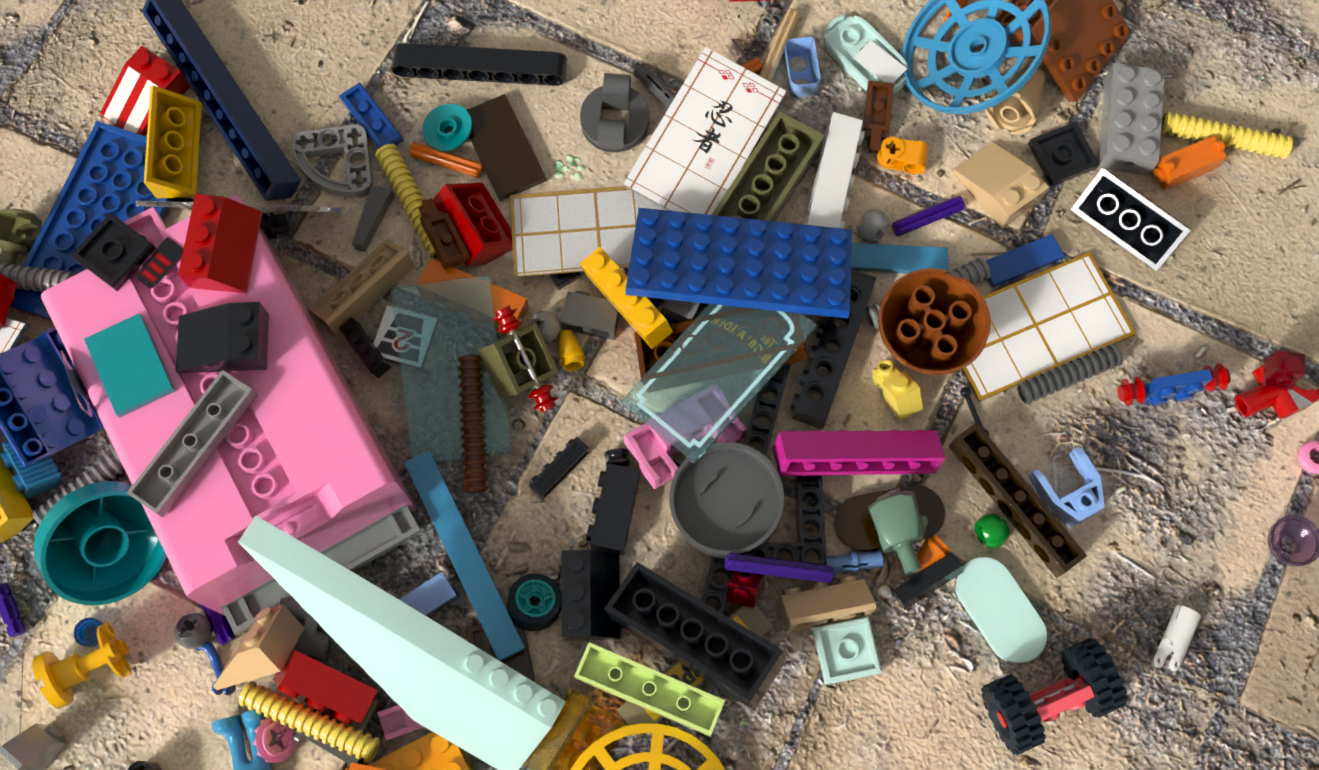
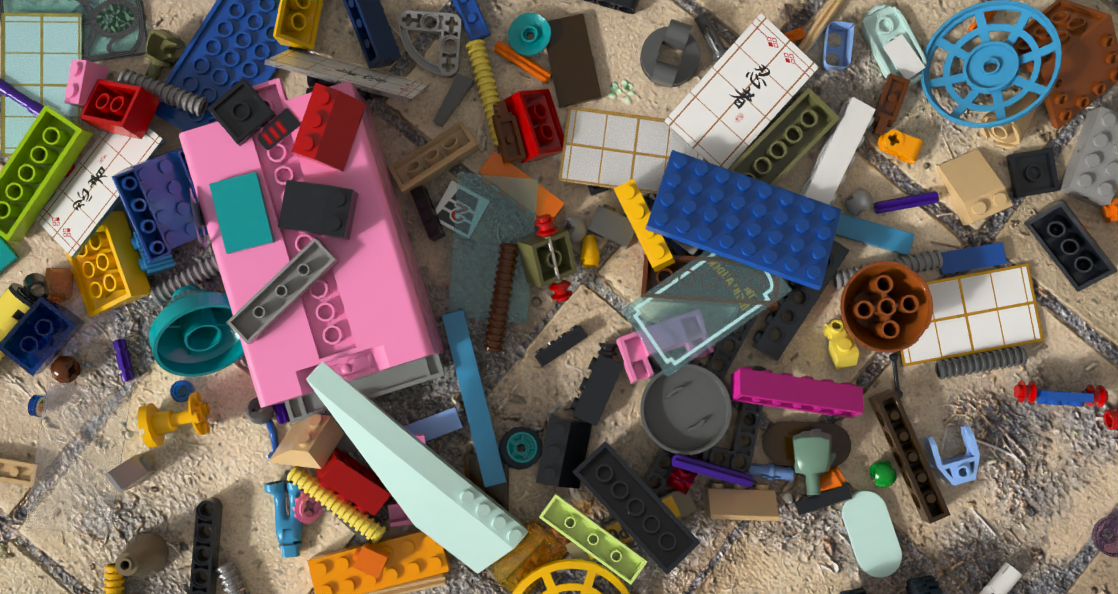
camera: 10 degrees right, 15 degrees up
light aqua plate [812,616,882,685] -> none

